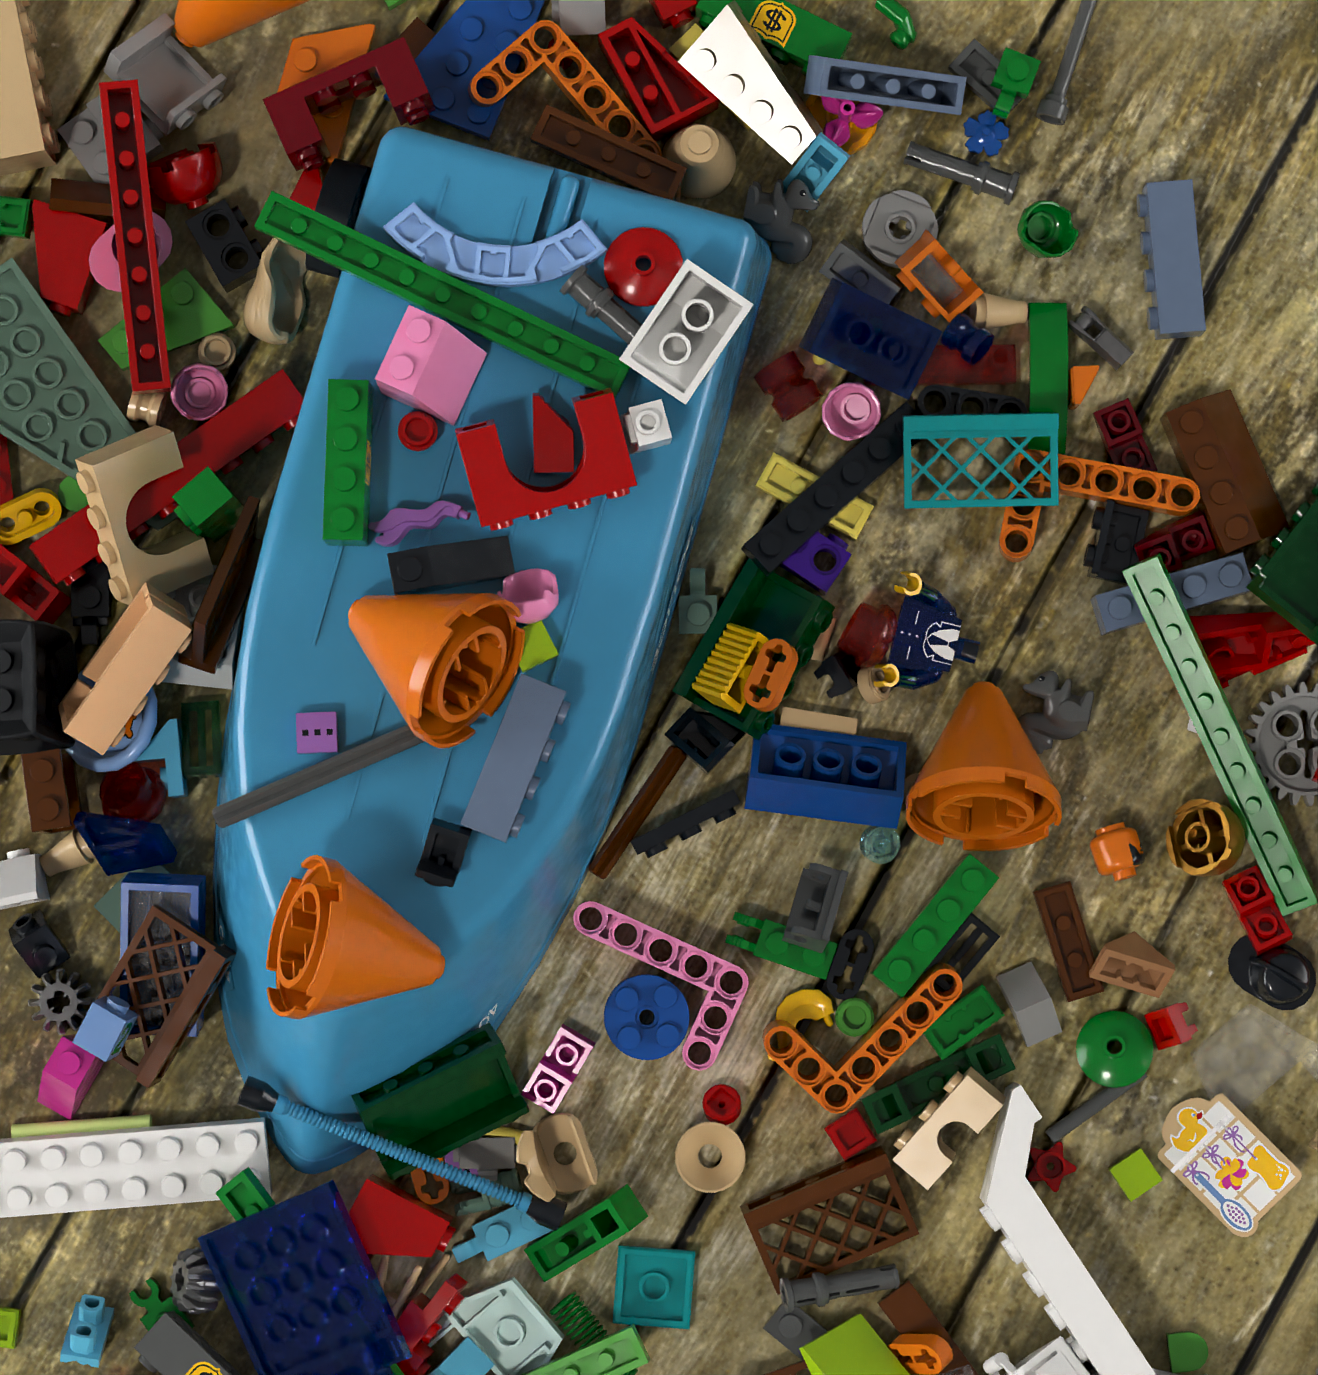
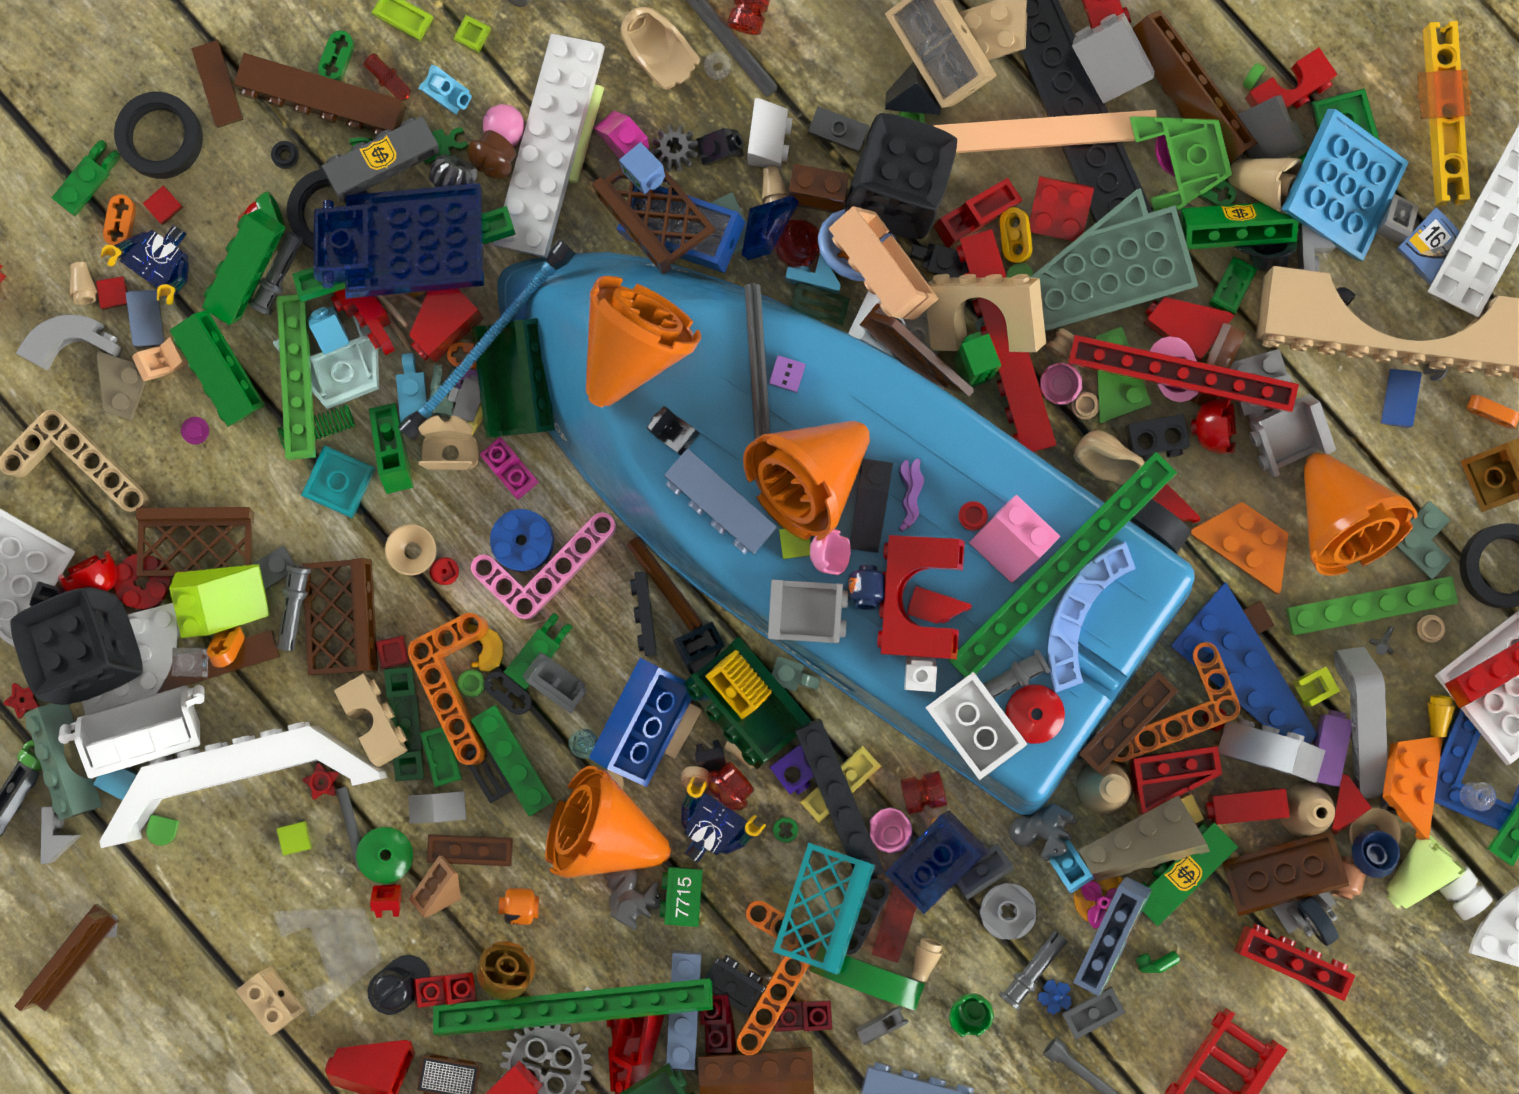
camera: 110 degrees right, 0 degrees up
dark red plate [263,37,435,172] -> none
green brick [322,379,374,546] -> none
orange beam [743,638,798,712] -> none
orange window [894,229,984,323] -> none
clear blue wheel [940,313,994,366] -> none
green plate [991,47,1041,119] -> none
orange slope [1068,365,1100,410] -> none
sticker [1158,1094,1302,1237] -> none
none -> reddish brown piece [467,130,516,179]
none -> bright pink hair [483,104,525,147]
none -> green brick [659,866,703,927]
none -> light grey panel [768,579,848,643]
none -> green bush [773,817,798,843]
none -> dark blue head [848,565,886,610]

